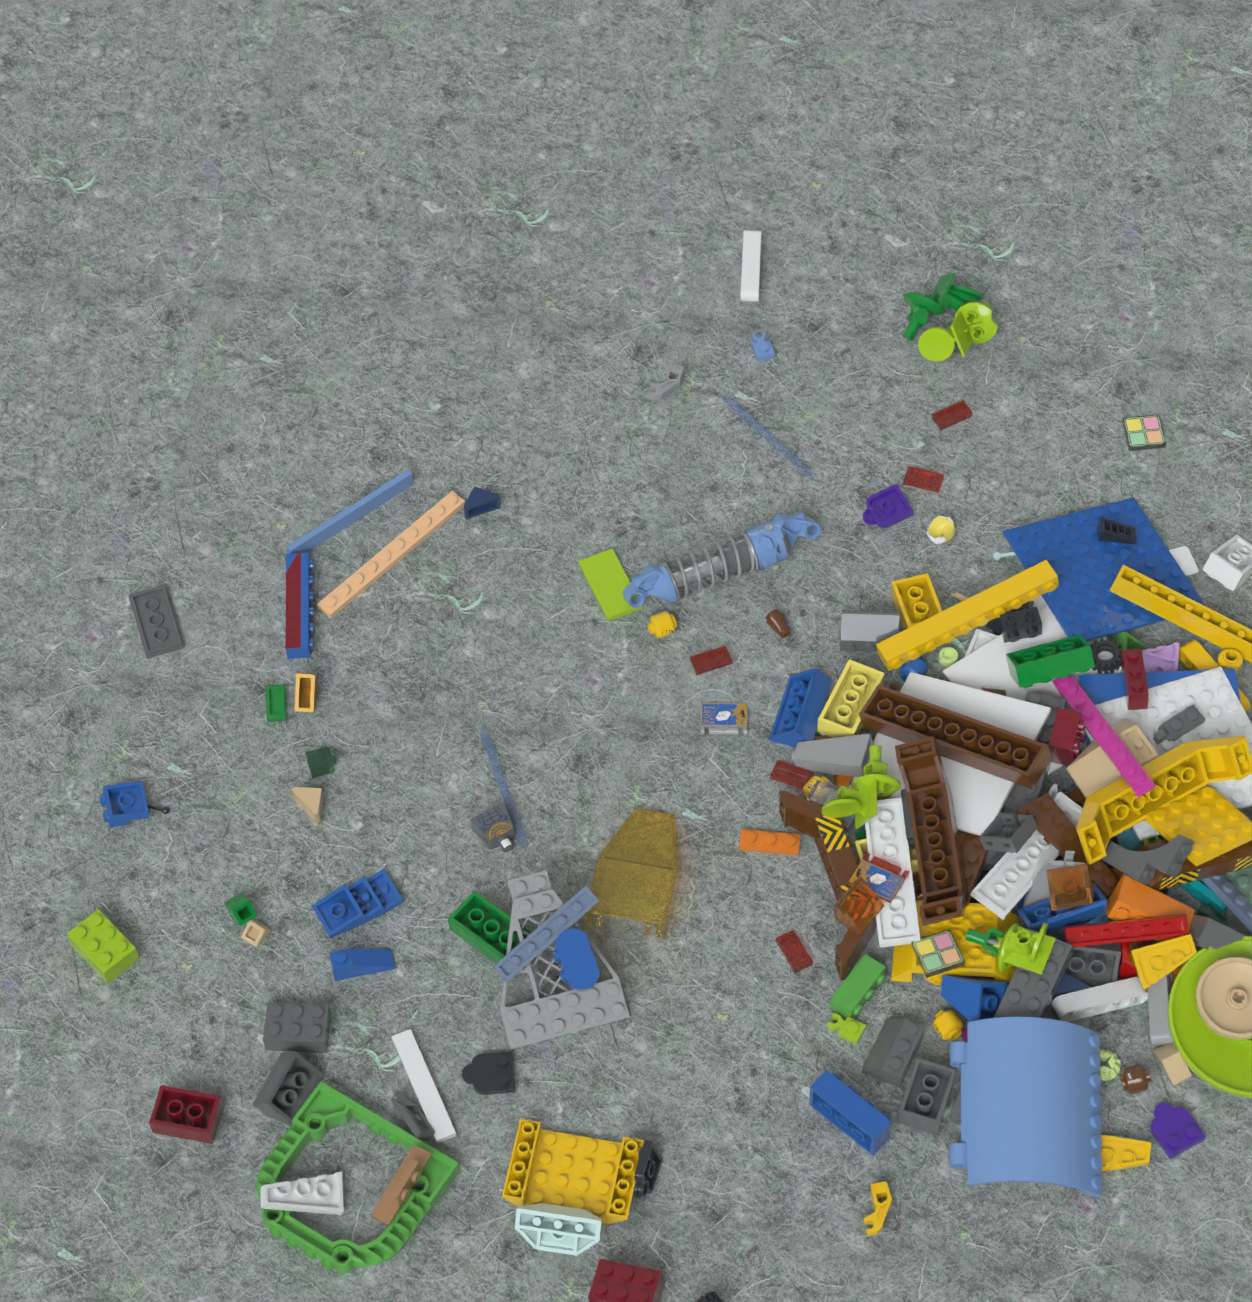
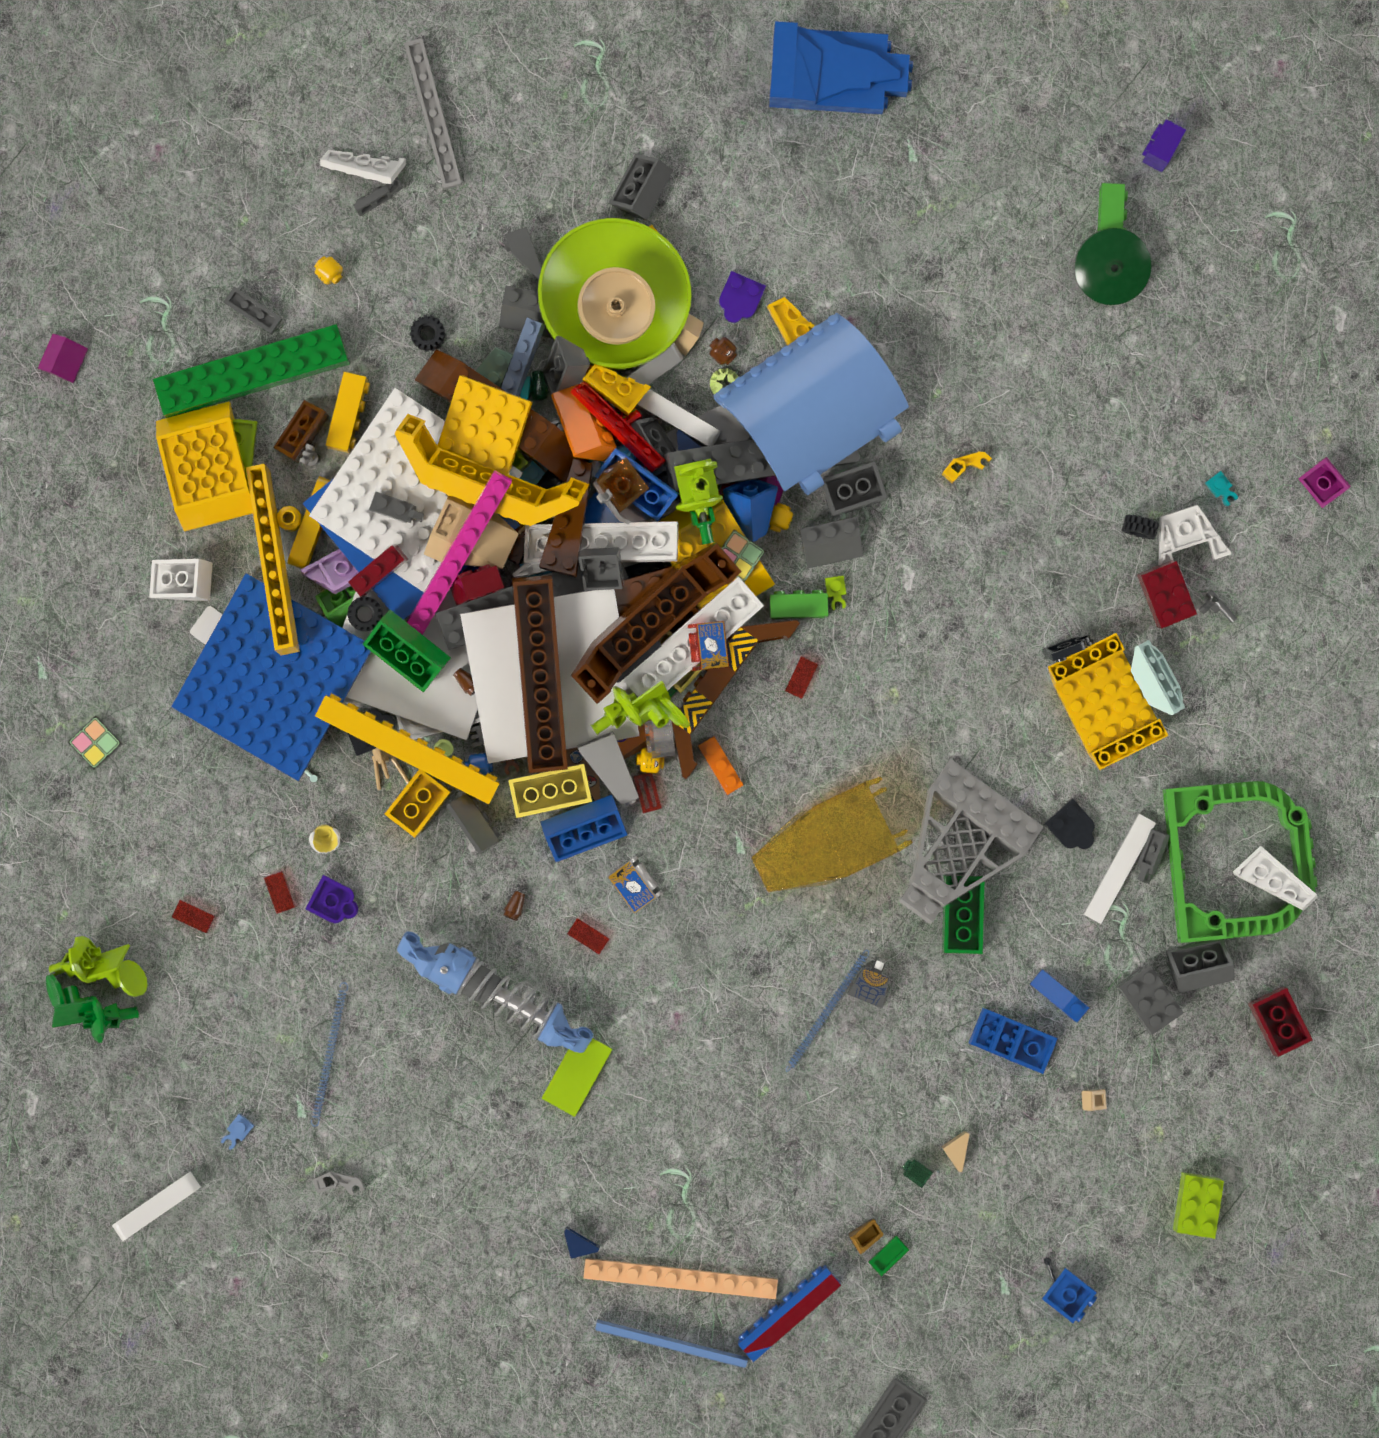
camera: 135 degrees left, 30 degrees up
green brick [224,893,257,926] -> none
medium nougat bracket [371,1145,432,1226] -> none
sand blue plate [493,886,599,983] -> none
blue brick [552,929,600,991] -> none
yellow head [647,611,677,638] -> none
blue brick [809,1070,891,1156] -> none
clear orange slope [834,876,885,935] -> none
black bracket [1000,607,1042,643] -> none
black slope [1097,518,1136,545] -> none
dark grey arch [1102,834,1195,885] -> none

